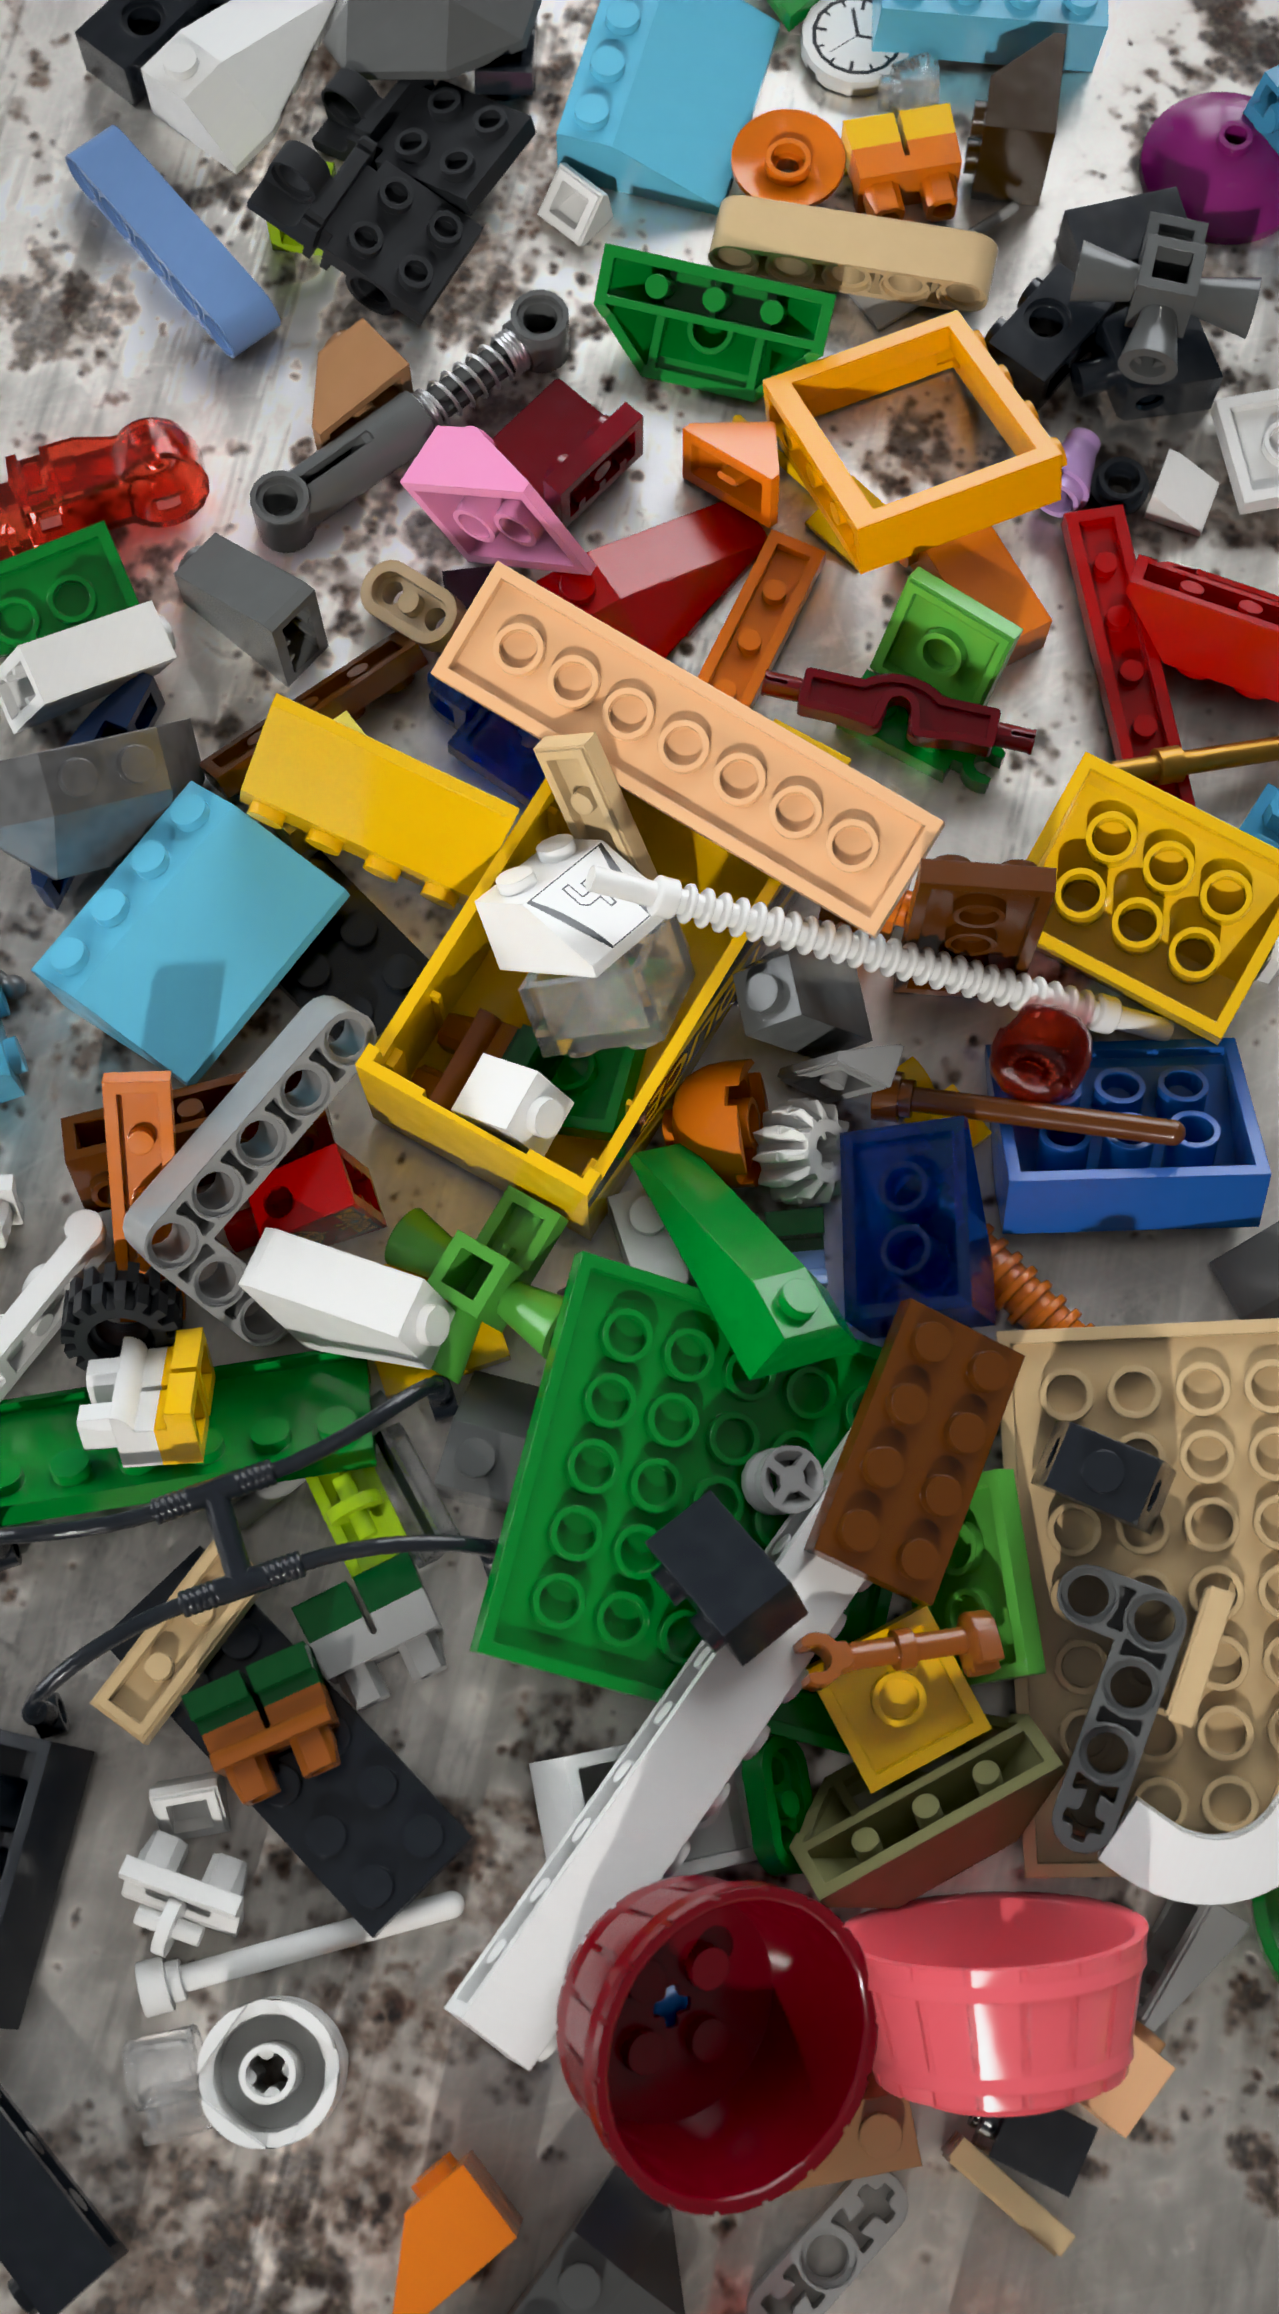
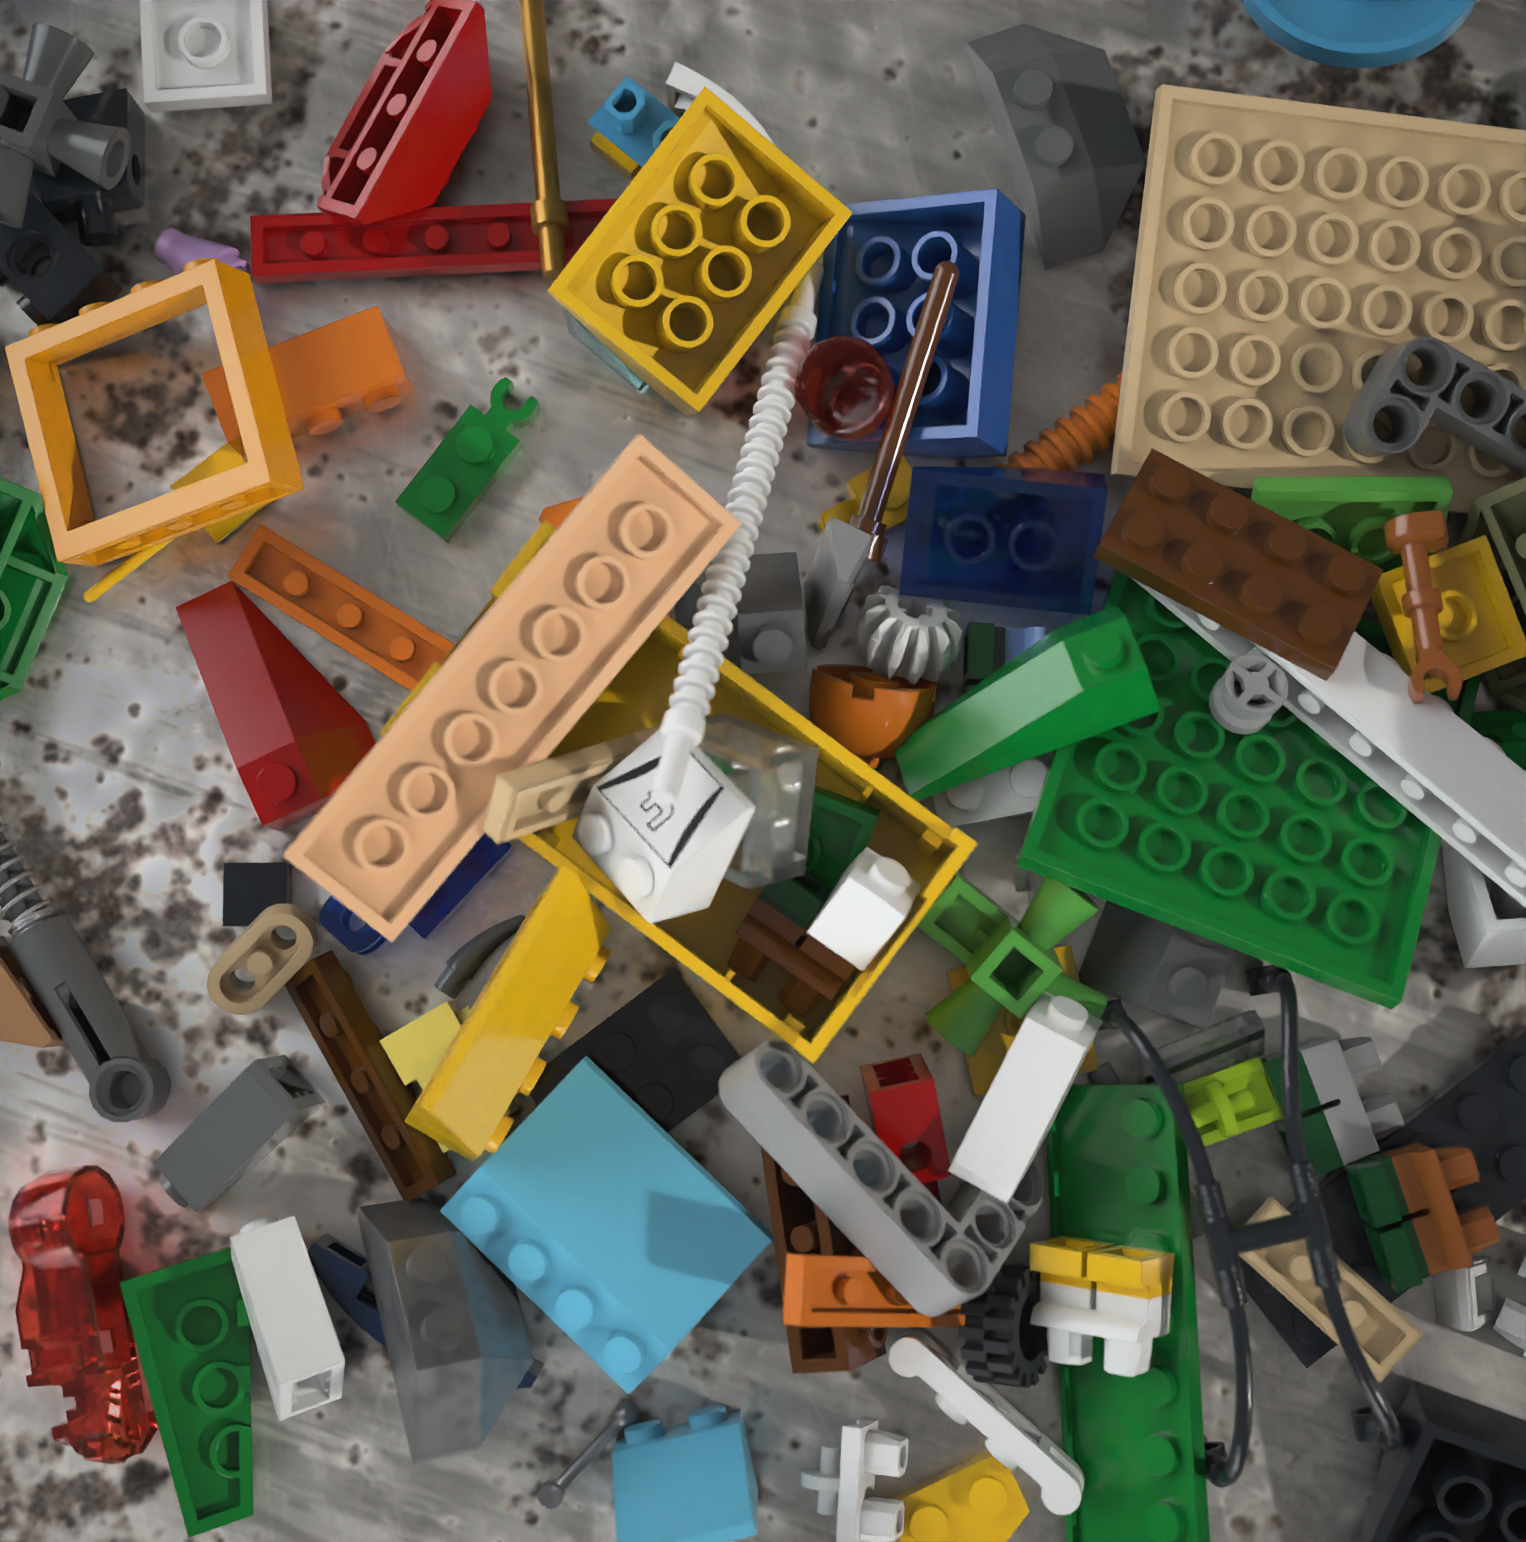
camera: 80 degrees left, 10 degrees up
bright pink slope [400,425,596,575] -> none
dark red bracket [492,379,643,528] -> none
black brick [645,1490,809,1666] -> none
orange slope [682,421,780,528] -> none
dark red piece [761,667,1037,757] -> none
bright green plate [869,566,1024,706] -> none
reddish brown plate [893,854,1057,1000] -> none
black torso [1031,1421,1177,1535] -> none
black plate [1090,456,1149,515] -> none
white slope [1144,449,1220,537] -> none
tan tile [1164,1585,1236,1728] -> none

